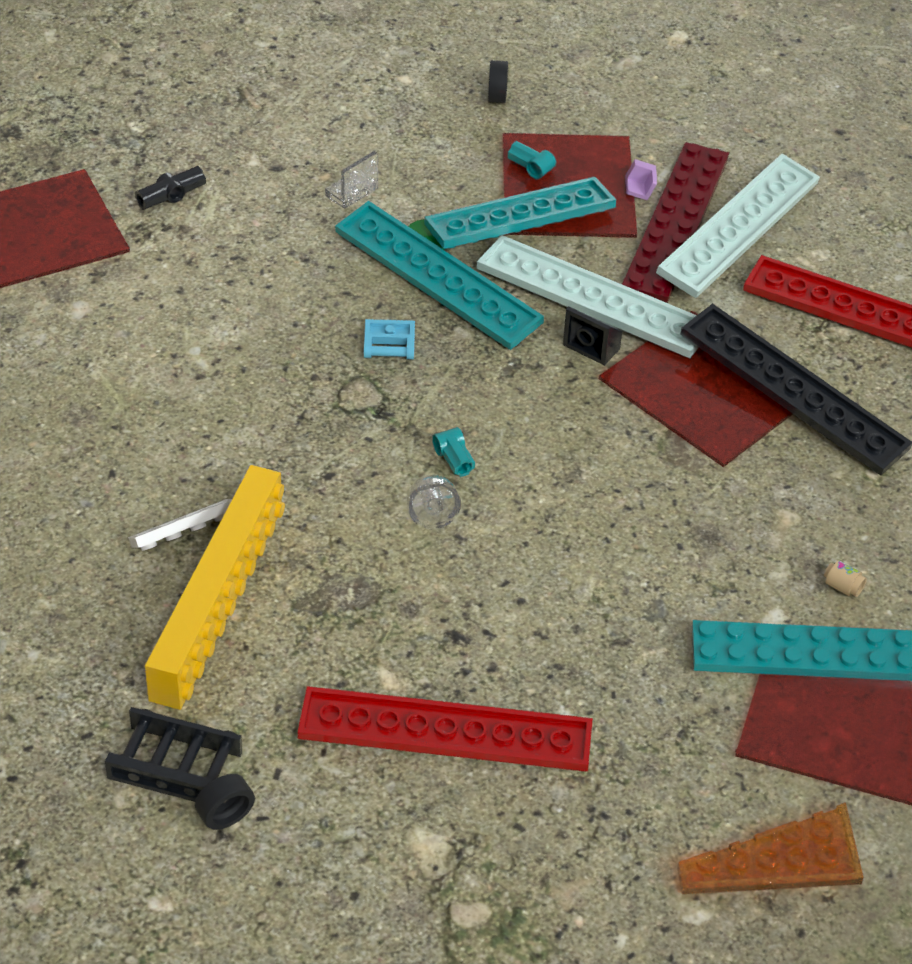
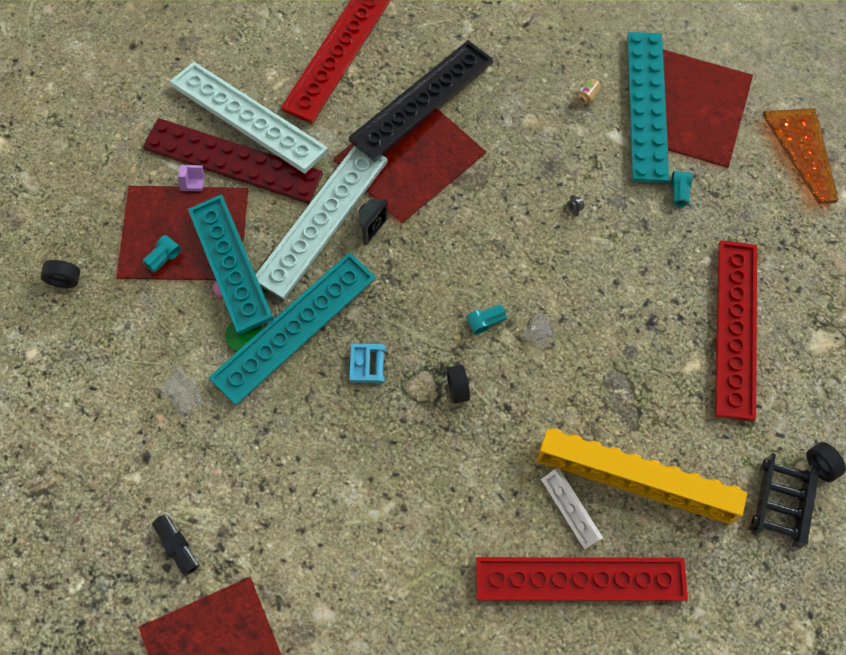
camera: 90 degrees left, 20 degrees up
none -> black tyre [447,364,470,404]
none -> red plate [476,557,688,602]
none -> dark grey plate [567,195,585,216]
none -> teal piece [671,171,693,207]

